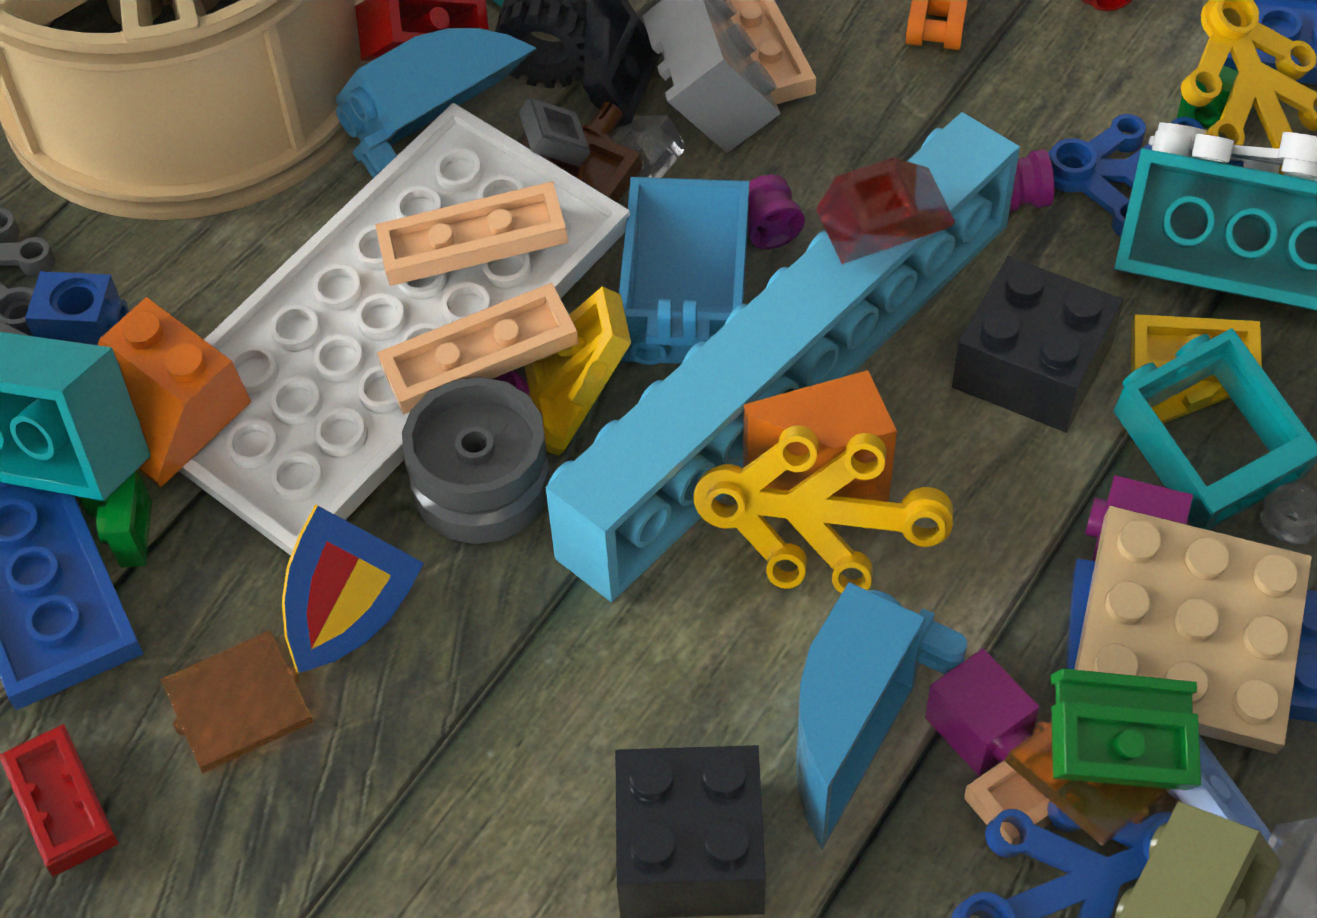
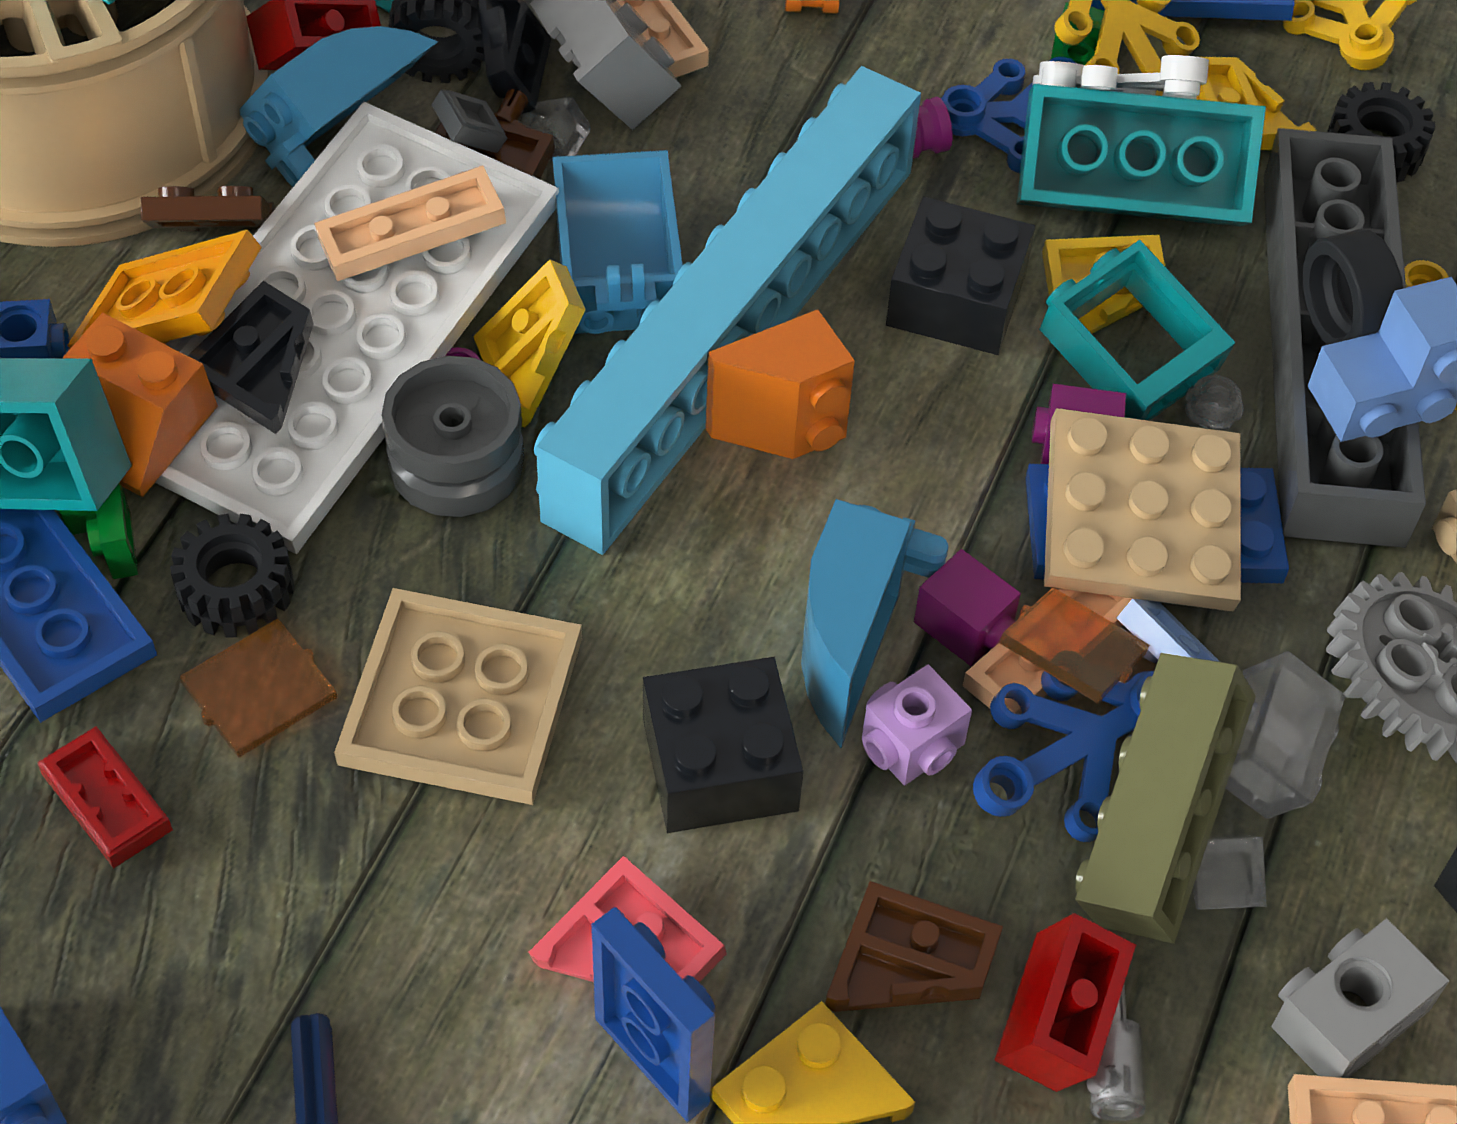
camera: 15 degrees left, 0 degrees up
blue shield [282,504,424,673] -> none
light nougat plate [377,283,579,415] -> none
yellow plant [693,425,954,594] -> none
magenta wheel [748,174,805,249] -> none
clear red slope [816,158,955,264] -> none
green plate [1051,668,1201,790] -> none
none -> light orange plate [67,229,262,349]
none -> reddish brown plate [141,186,275,232]
none -> black tyre [170,513,294,637]
none -> black wing [188,281,314,434]
none -> tan plate [335,588,582,805]
none -> lavender brick [861,664,972,786]

